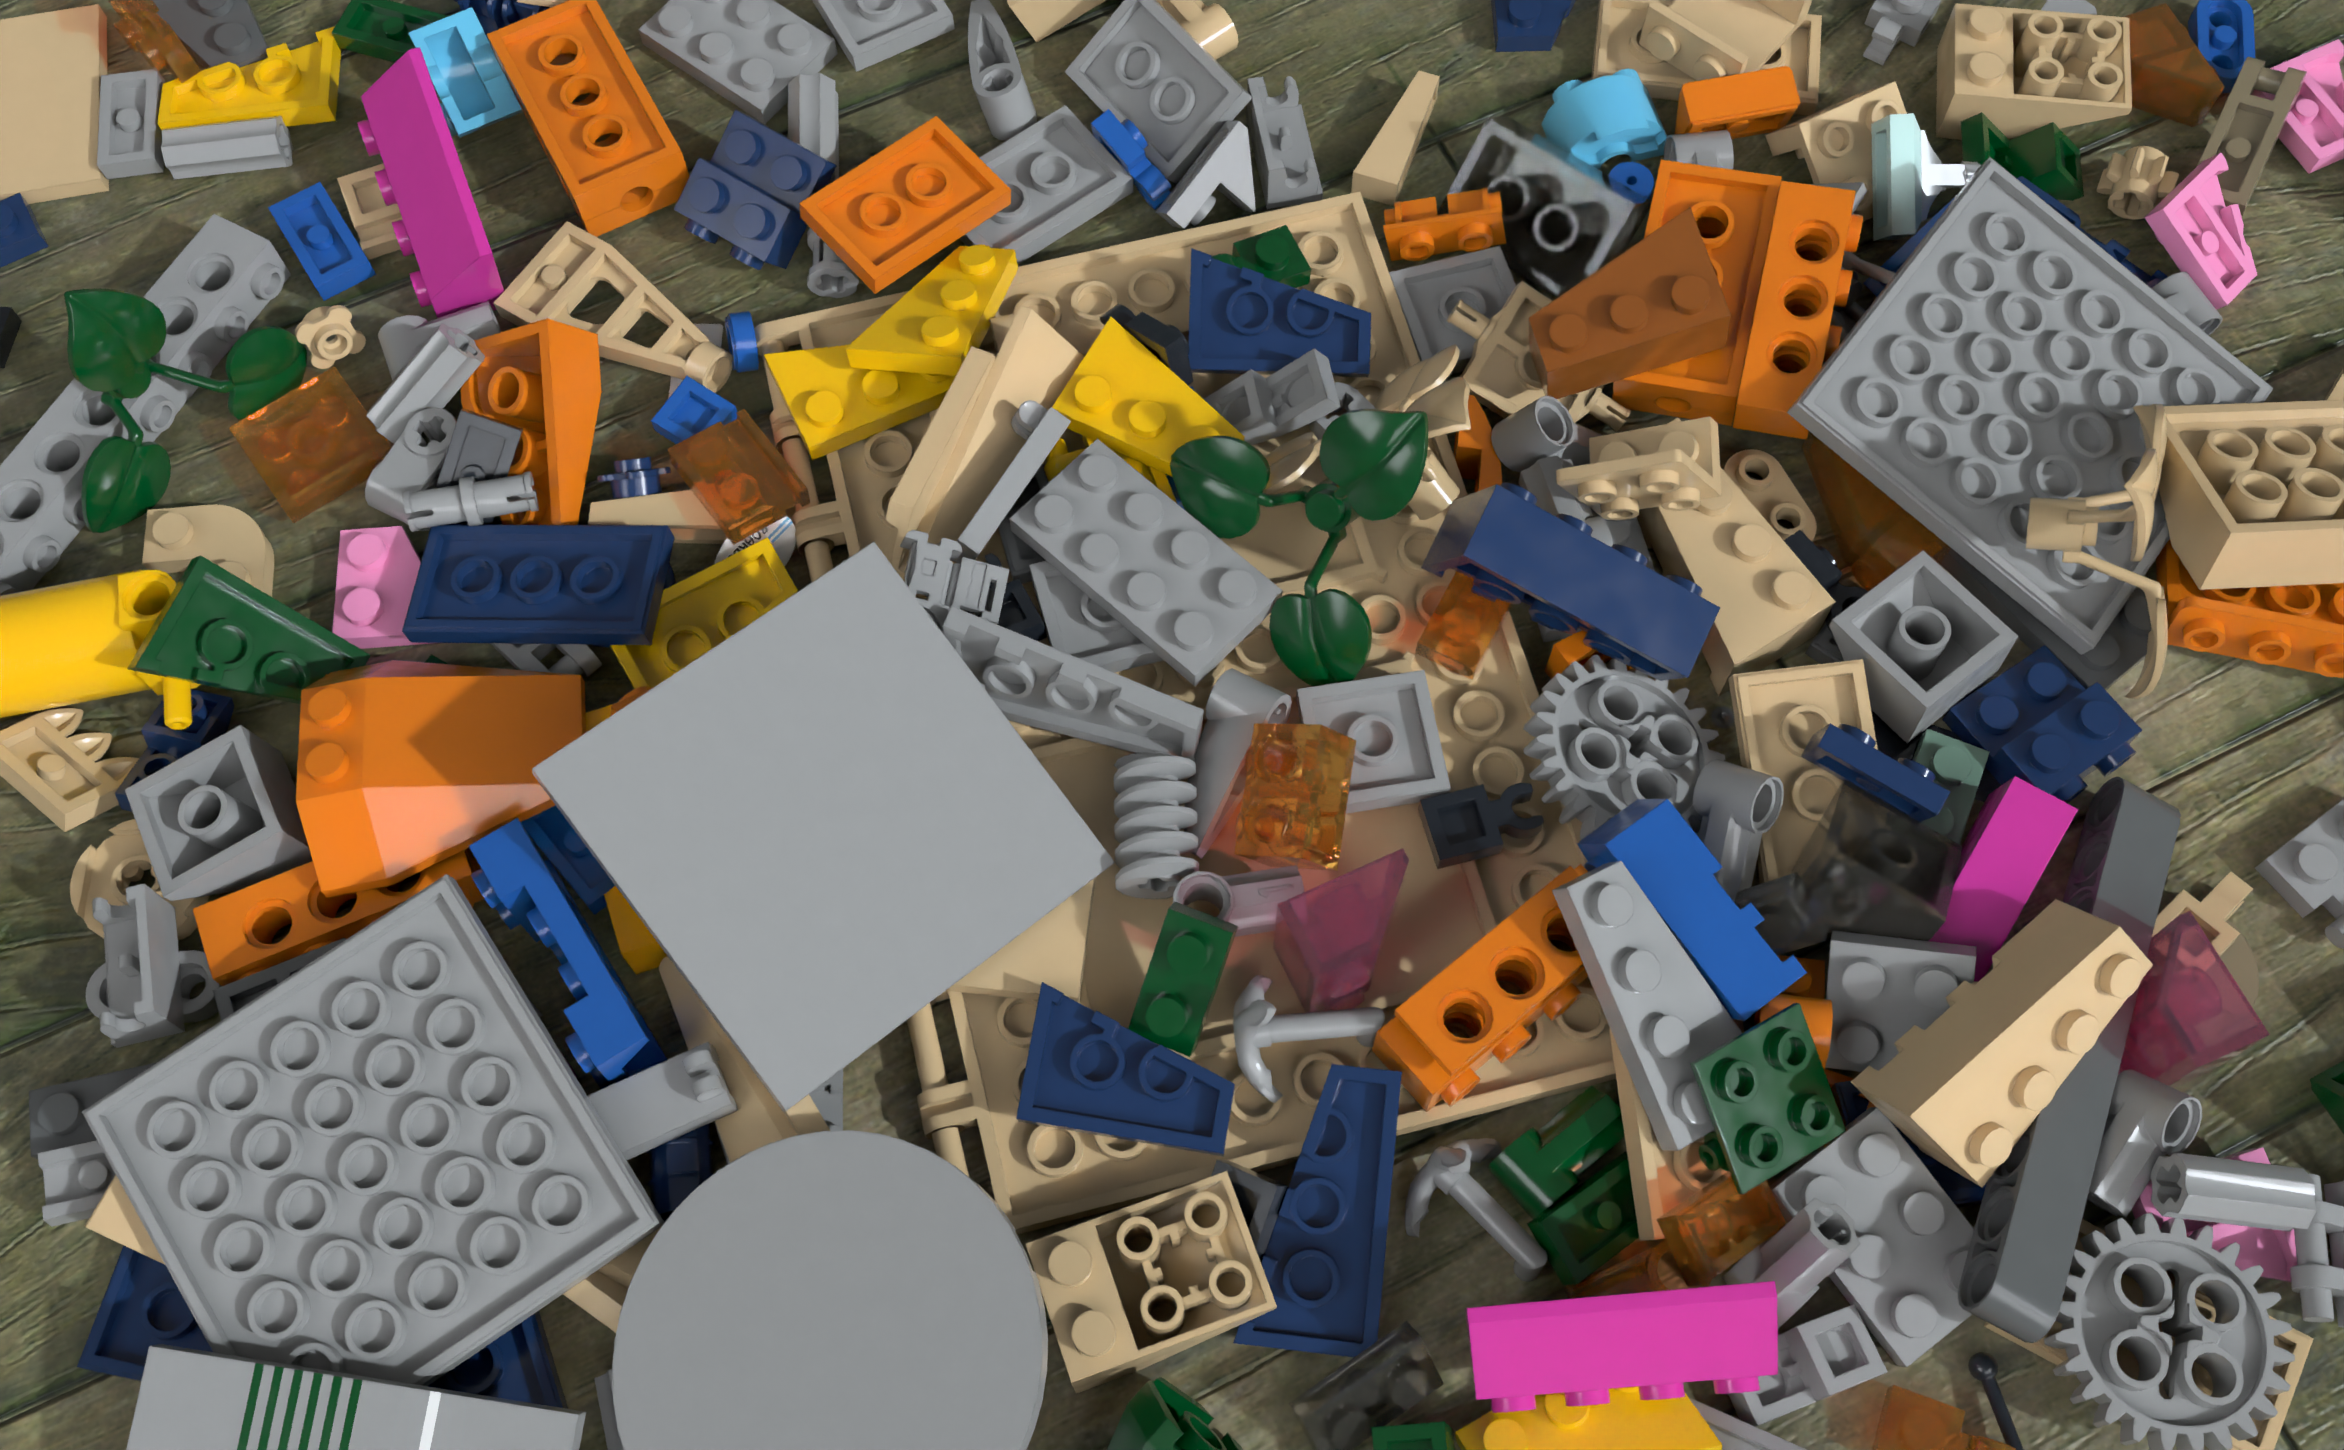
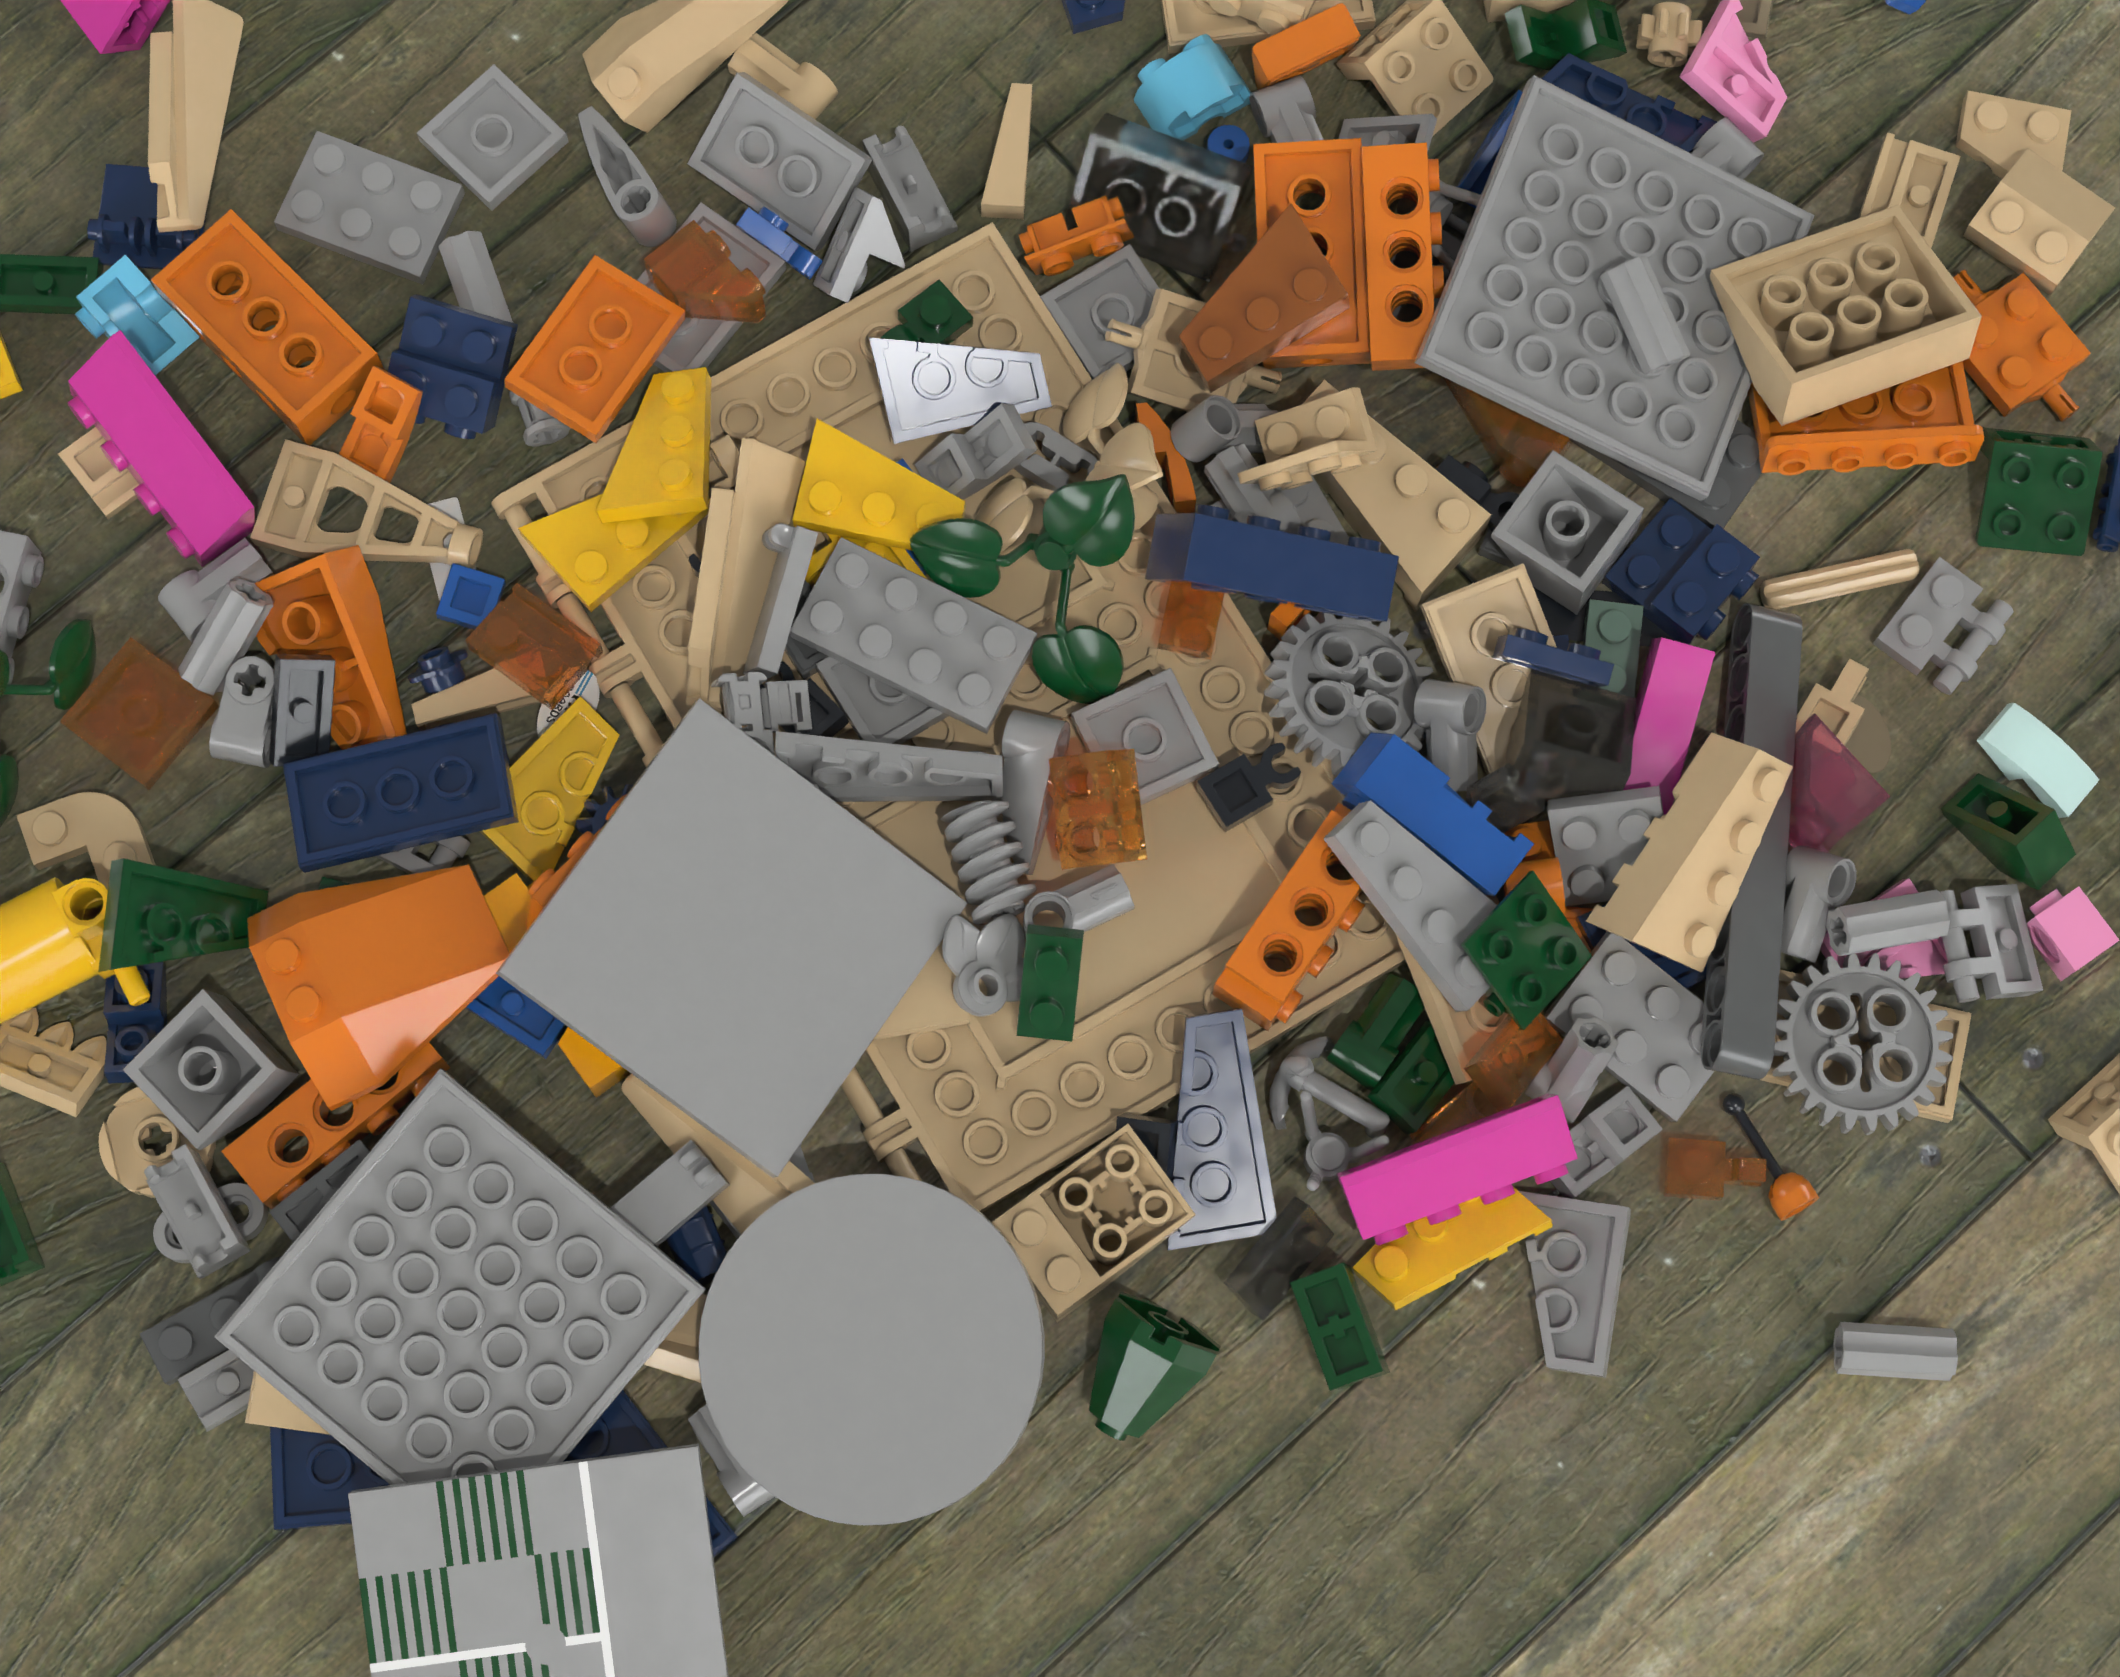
camera: 20 degrees left, 10 degrees up
blue plate [268,182,376,301] -> none
tan plate [295,305,366,369] -> none
bright pink wing [332,526,434,649] -> none
light grey pin [403,471,539,532] -> none
blue piece [469,818,668,1089] -> none
blue tile [725,311,759,373] -> none
dark blue wing [1016,982,1235,1157] -> none
black plate [1100,304,1194,385] -> none
light grey piece [1233,975,1385,1103] -> none
clear pink slope [1273,848,1409,1012] -> none
tan plate [1723,449,1817,541] -> none
light aqua piece [1871,113,1981,241] -> none
tan plant [2026,404,2168,699] -> none
none -> orange slope [339,366,423,483]
none -> clear orange slope [644,220,766,323]
none -> light grey plate [942,913,1025,1017]
none -> light grey plant [1300,1090,1389,1191]
none -> light grey axle [1600,256,1690,375]
none -> tan axle [1760,549,1919,610]

